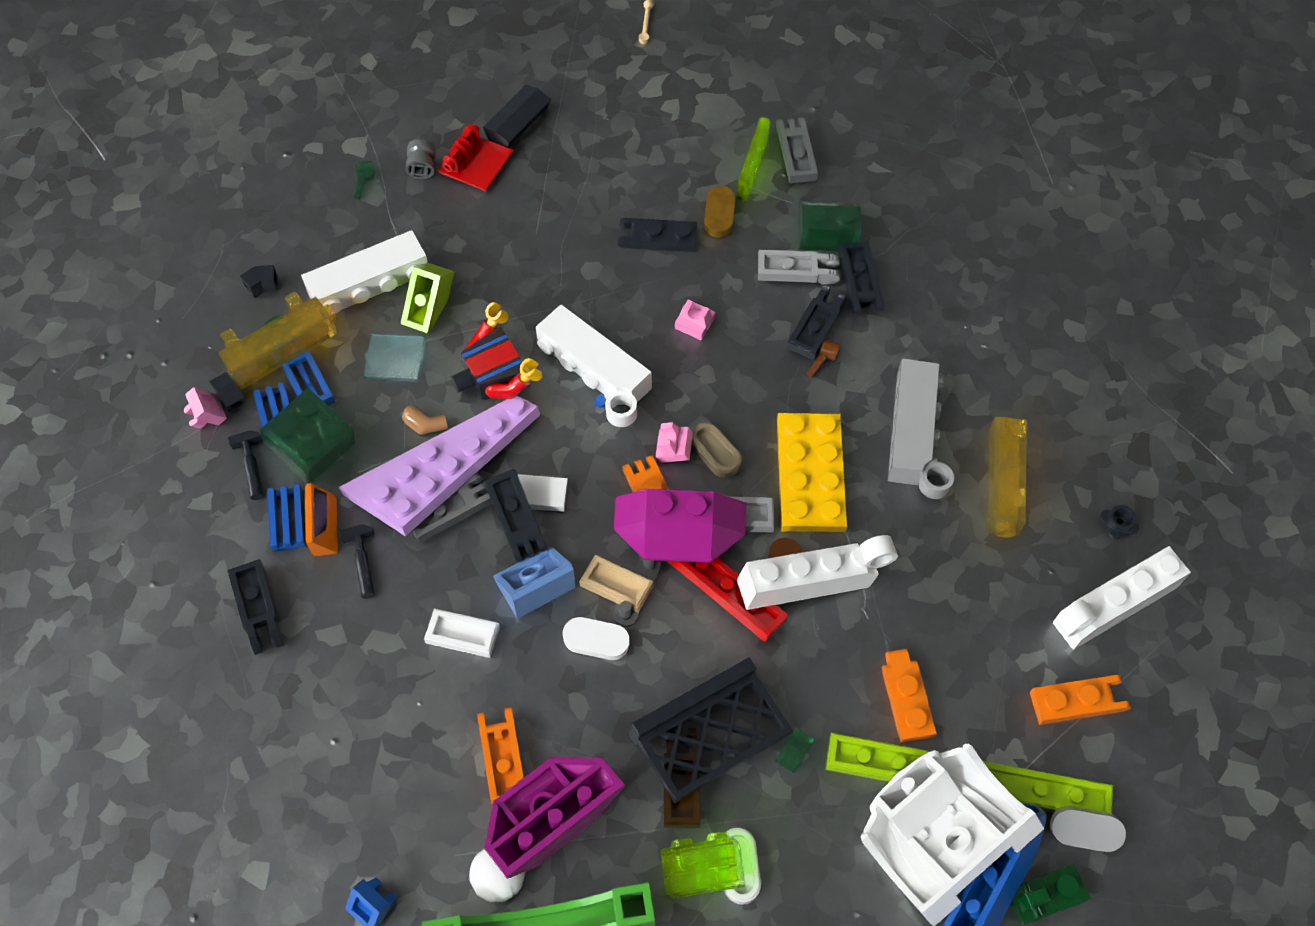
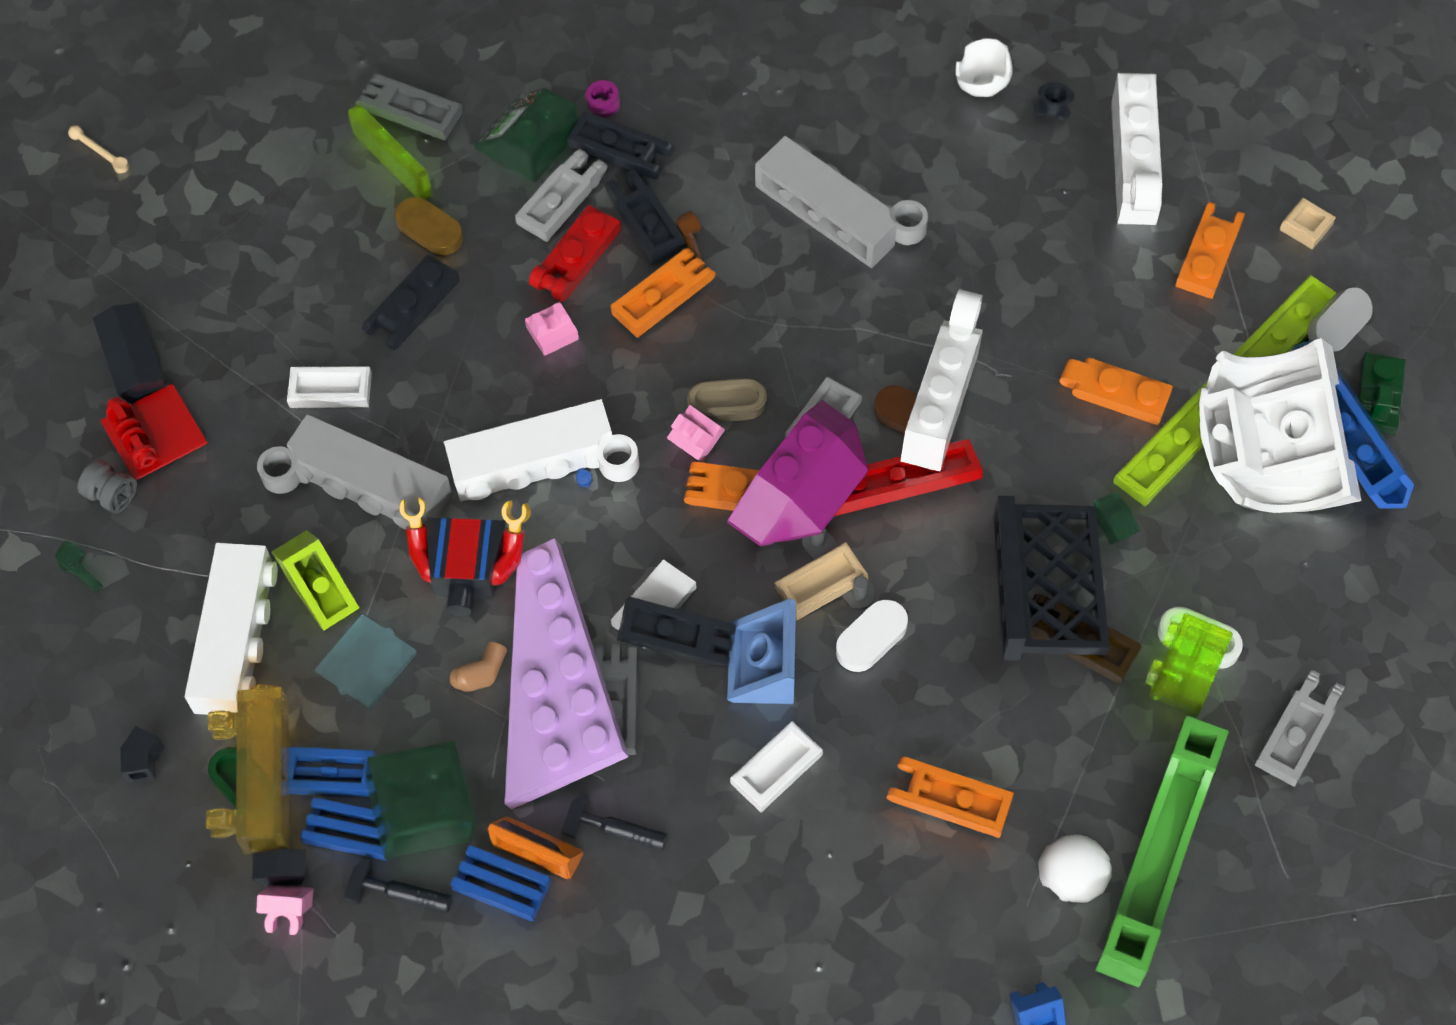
camera: 55 degrees left, 0 degrees up
black hinge [227,559,284,655] -> none
magenta wedge [484,757,625,879] -> none
yellow plate [777,413,847,532] -> none
clear yellow brick [986,417,1027,538] -> none
none -> light grey hinge [257,414,453,530]
none -> white tile [287,366,372,408]
none -> red plate [529,205,621,302]
none -> magenta bush [585,80,620,117]
none -> orange hinge [611,248,716,338]
none -> white hair [956,38,1013,97]
none -> tan tile [1280,198,1336,249]

